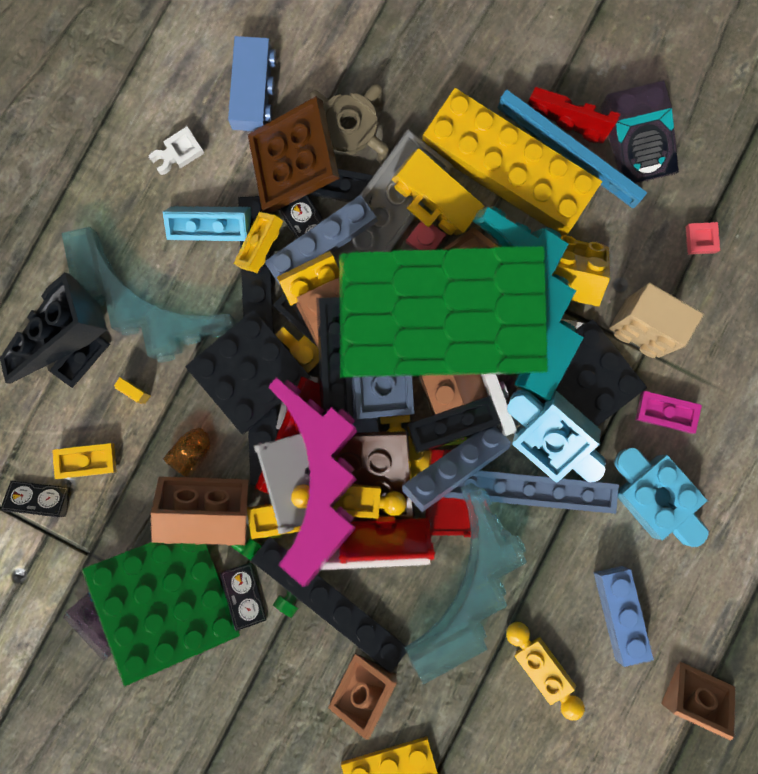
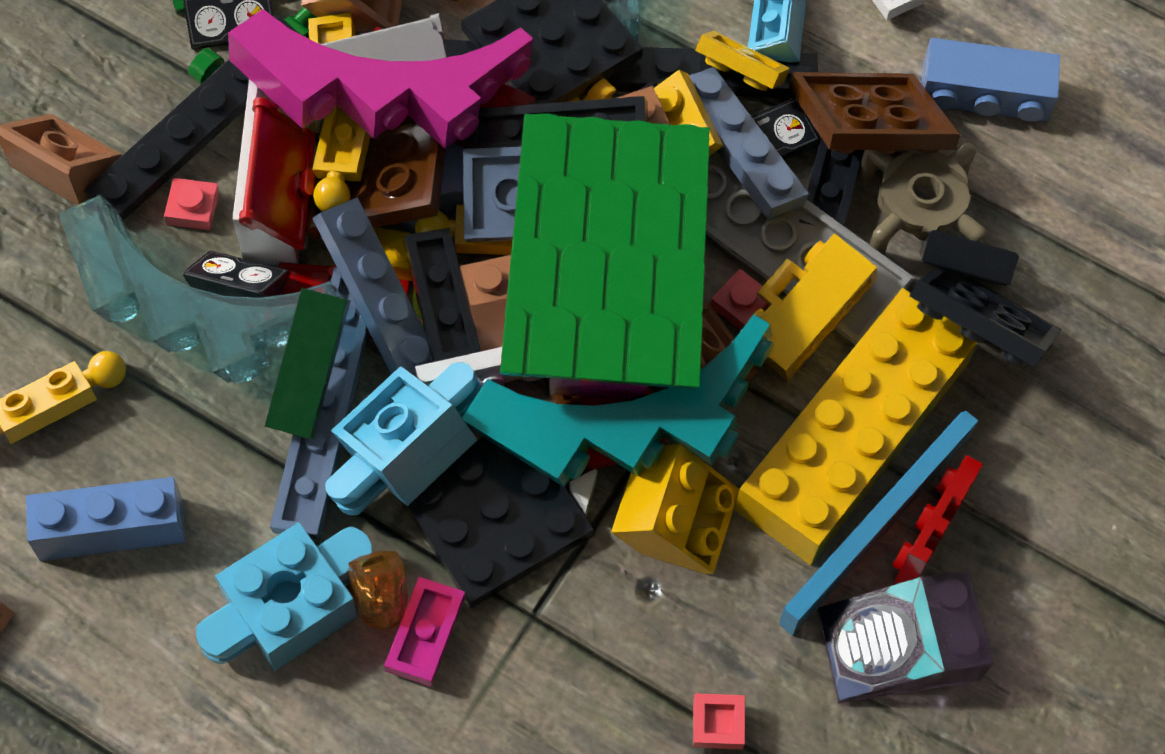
camera: 90 degrees right, 20 degrees down
tan brick [609,283,704,358] -> none
none -> coral plate [164,178,220,231]
none -> black slope [183,250,291,312]
none -> dark green tile [265,288,351,439]
none -> clear orange rock [348,551,409,630]
none -> black plate [909,267,1062,368]
none -> black slope [919,230,1019,286]

